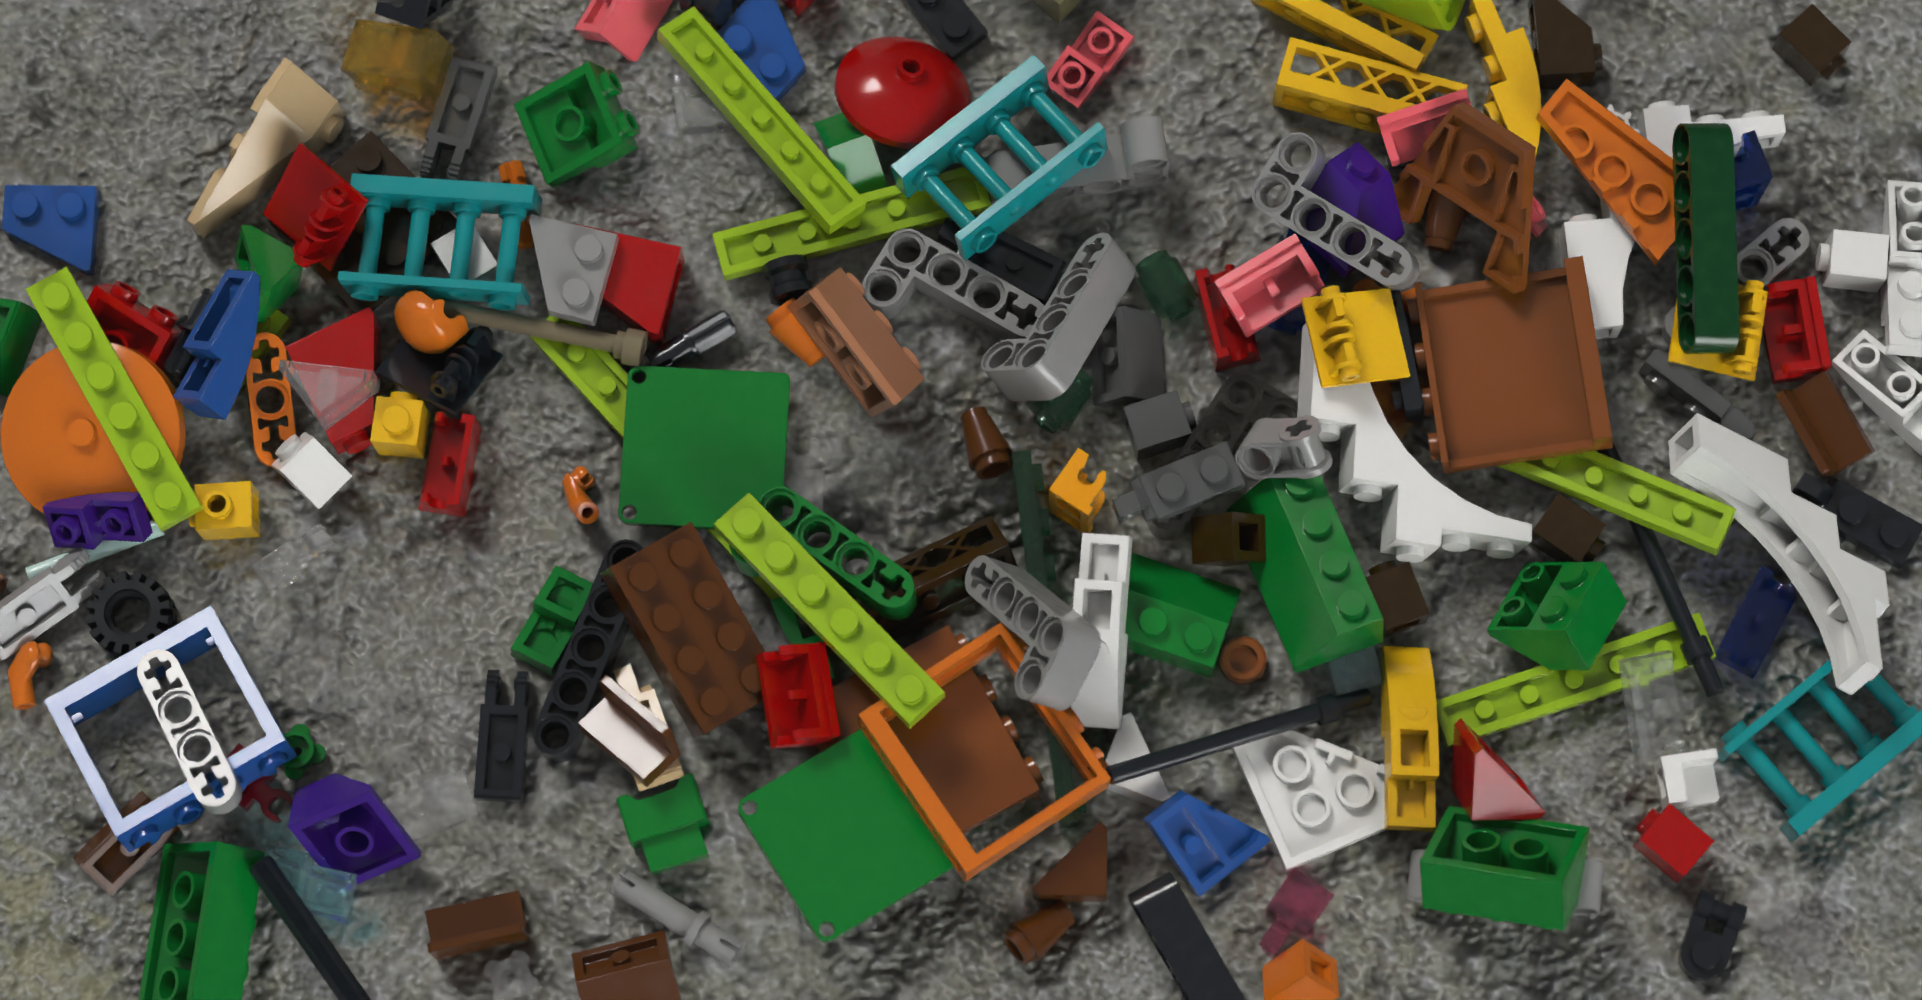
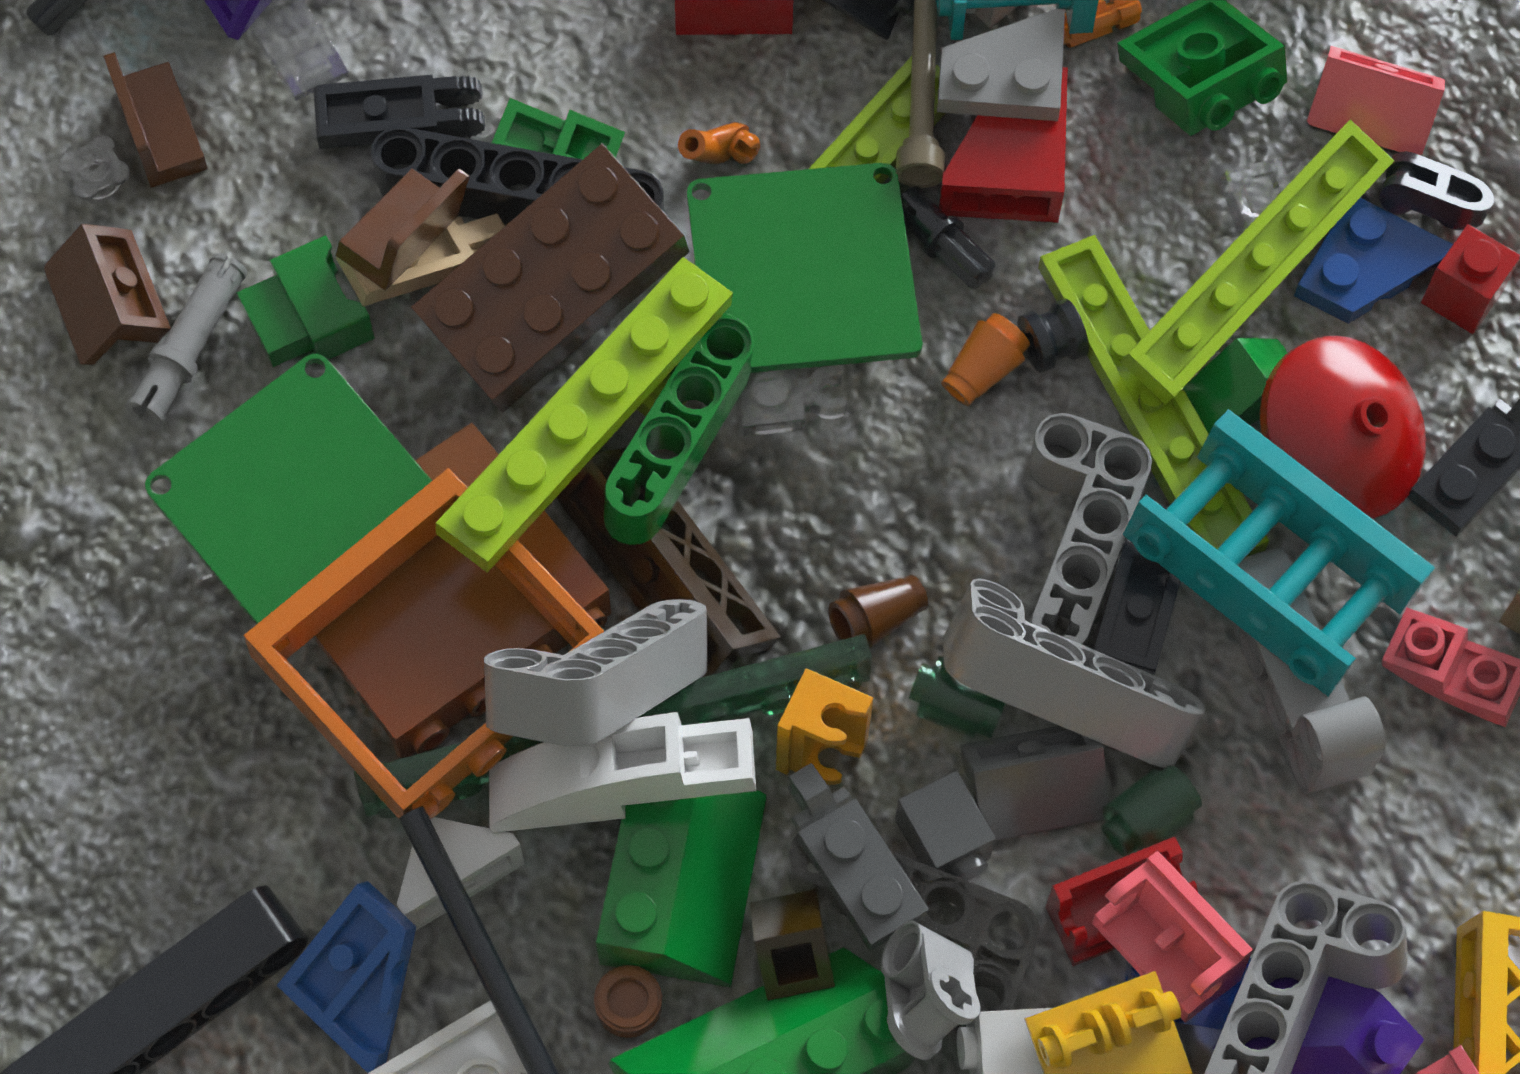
camera: 75 degrees right, 10 degrees down
red hinge [756,642,840,749] -> none
nougat slope [787,267,925,418] -> none
reddish brown cone [1002,899,1076,966] -> none
reddish brown slope [1032,821,1107,902] -> none

